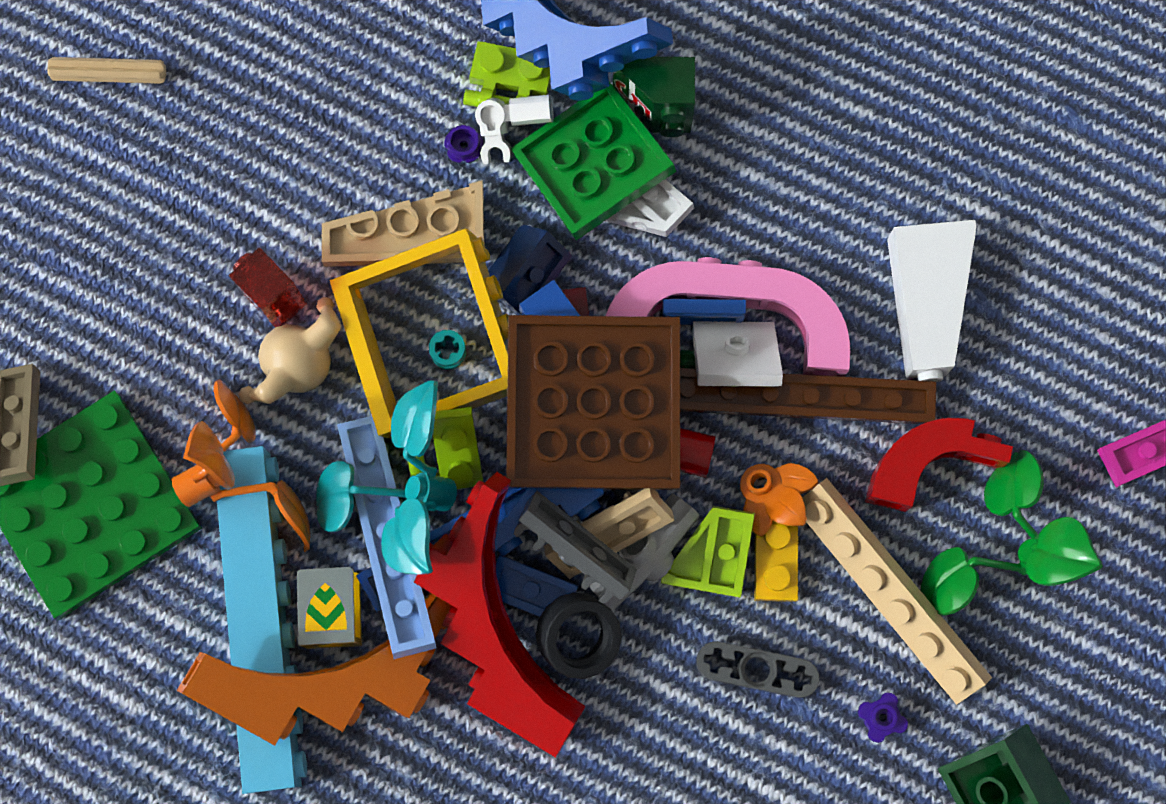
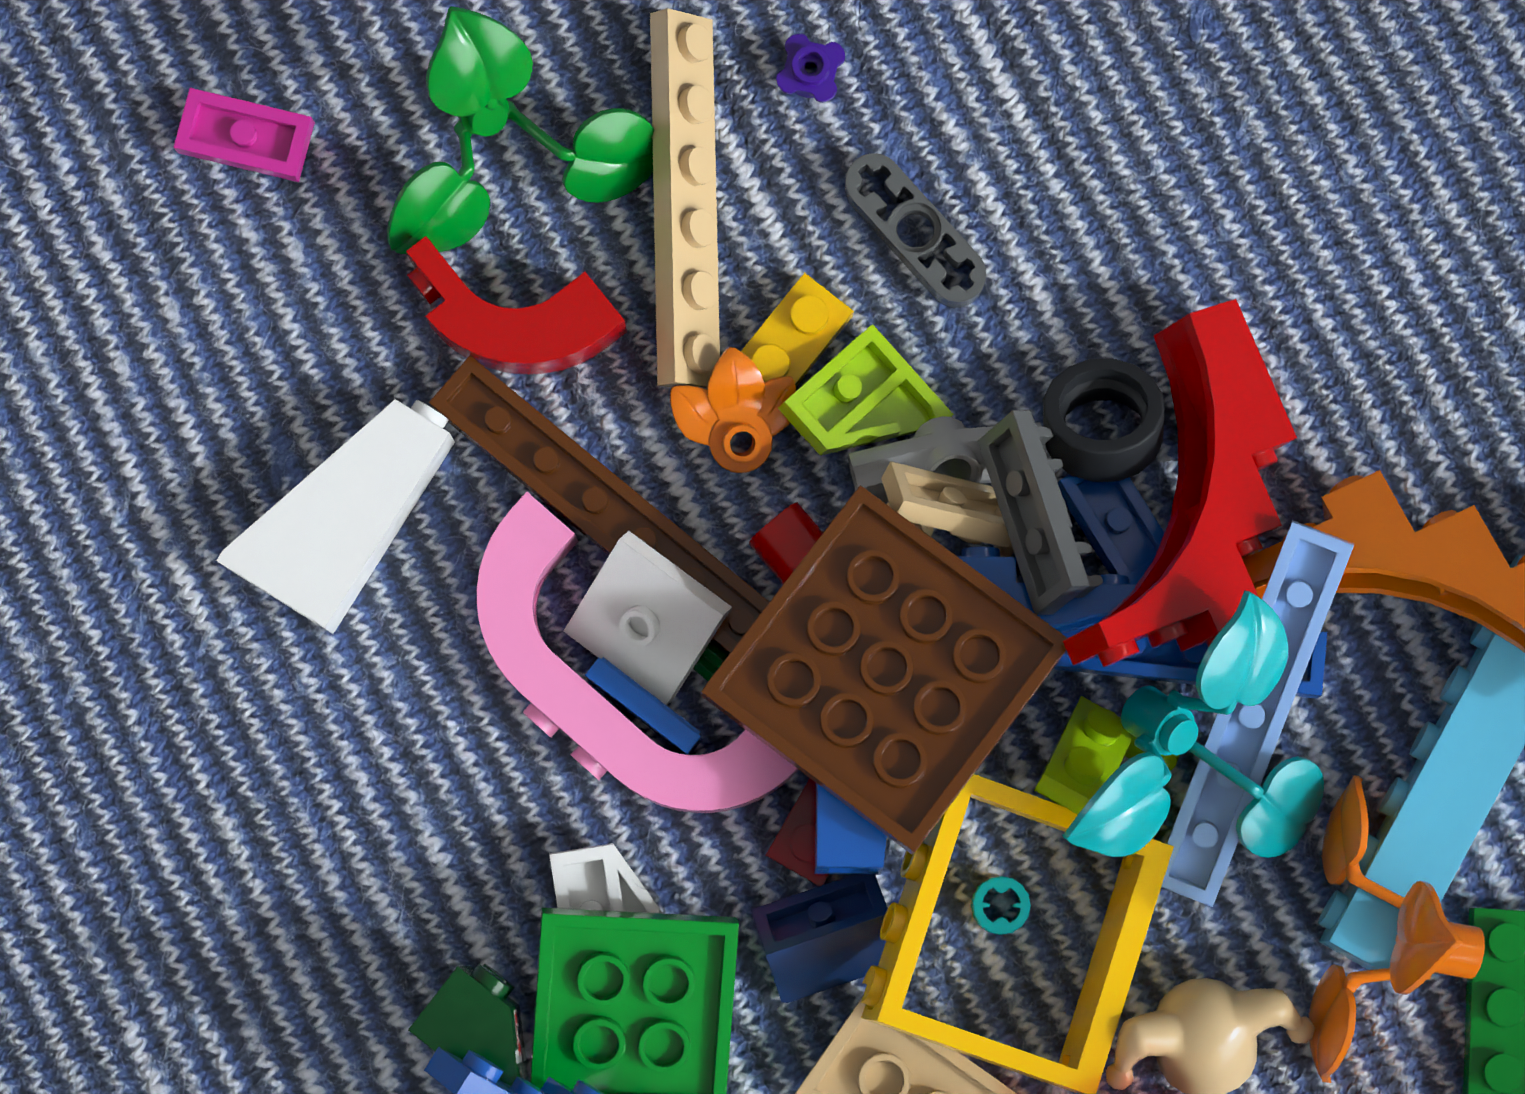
camera: 145 degrees left, 5 degrees up
piece [297,567,362,649] -> none

